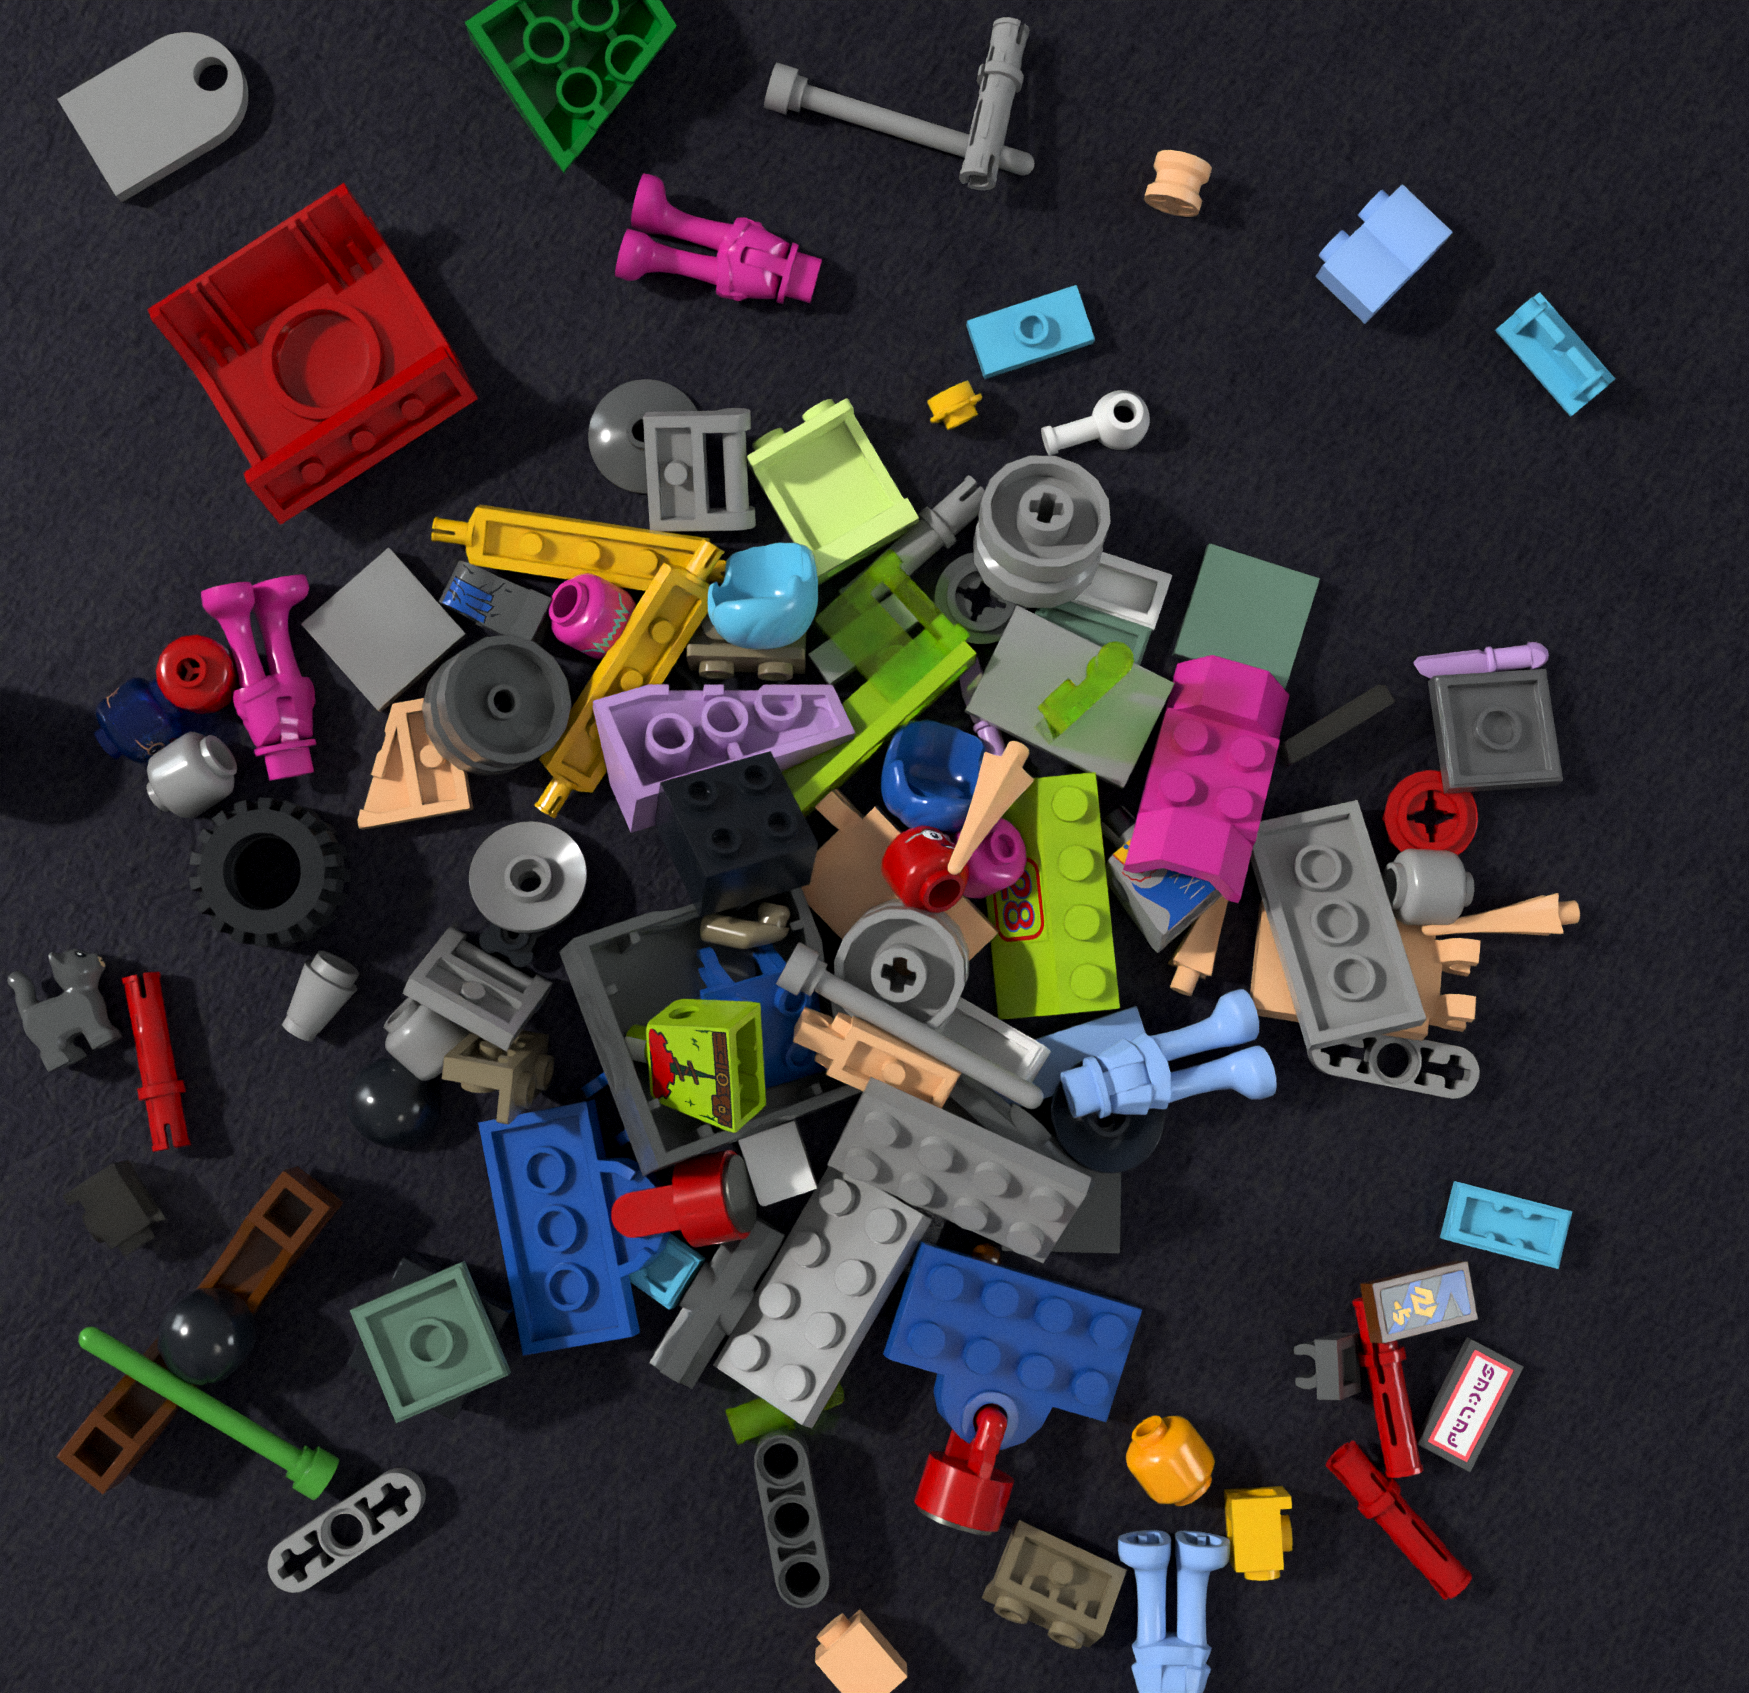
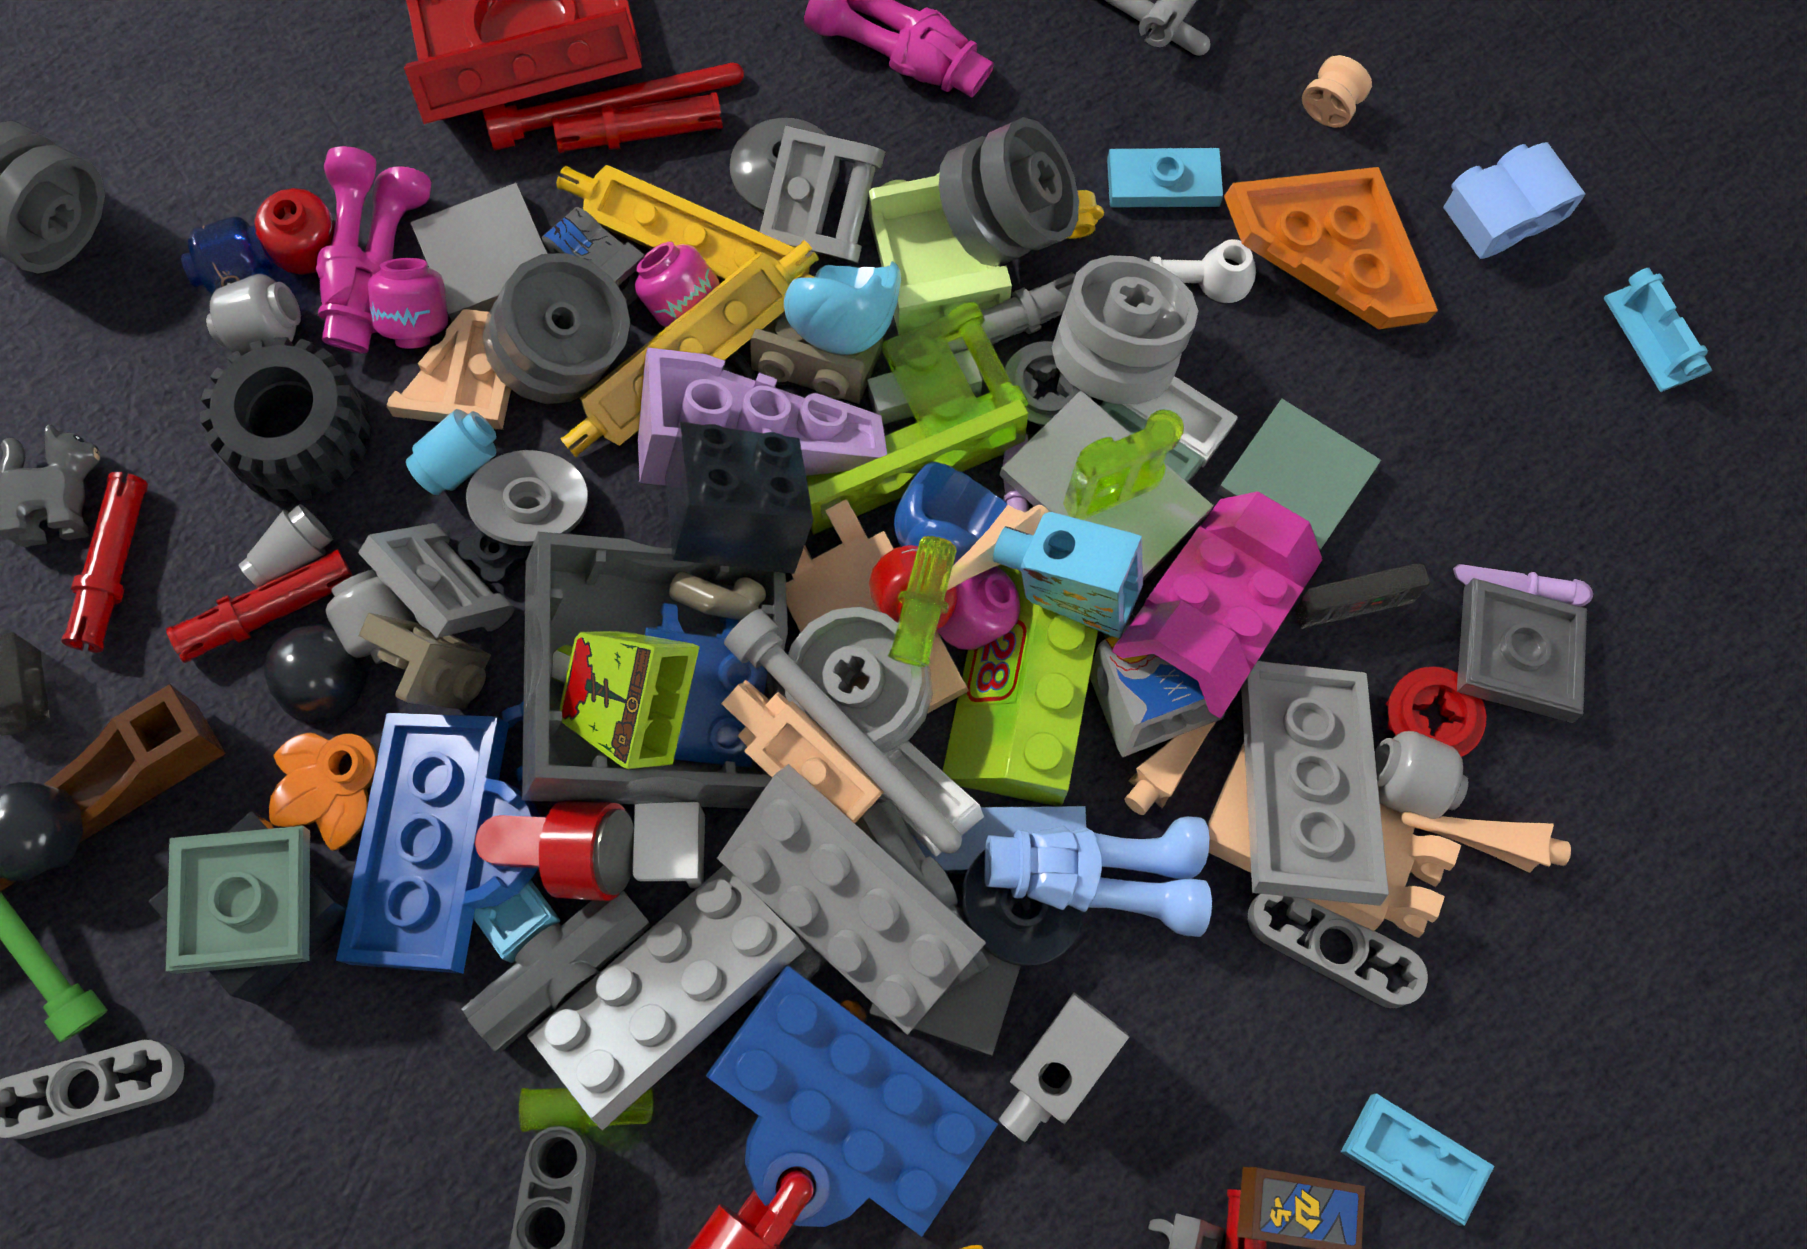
camera: 20 degrees right, 15 degrees down
none -> red pin [166,549,353,663]
none -> orange plate [269,733,378,851]
none -> dark pink head [368,258,448,348]
none -> medium azure brick [406,409,496,495]
none -> red piece [482,63,744,151]
none -> red pin [552,92,723,153]
none -> clear neon green axle [888,536,957,667]
none -> dark grey wheel [939,117,1079,267]
none -> medium azure torso [993,512,1143,639]
none -> light grey torso [998,992,1129,1145]
none -> orange plate [1224,167,1438,329]

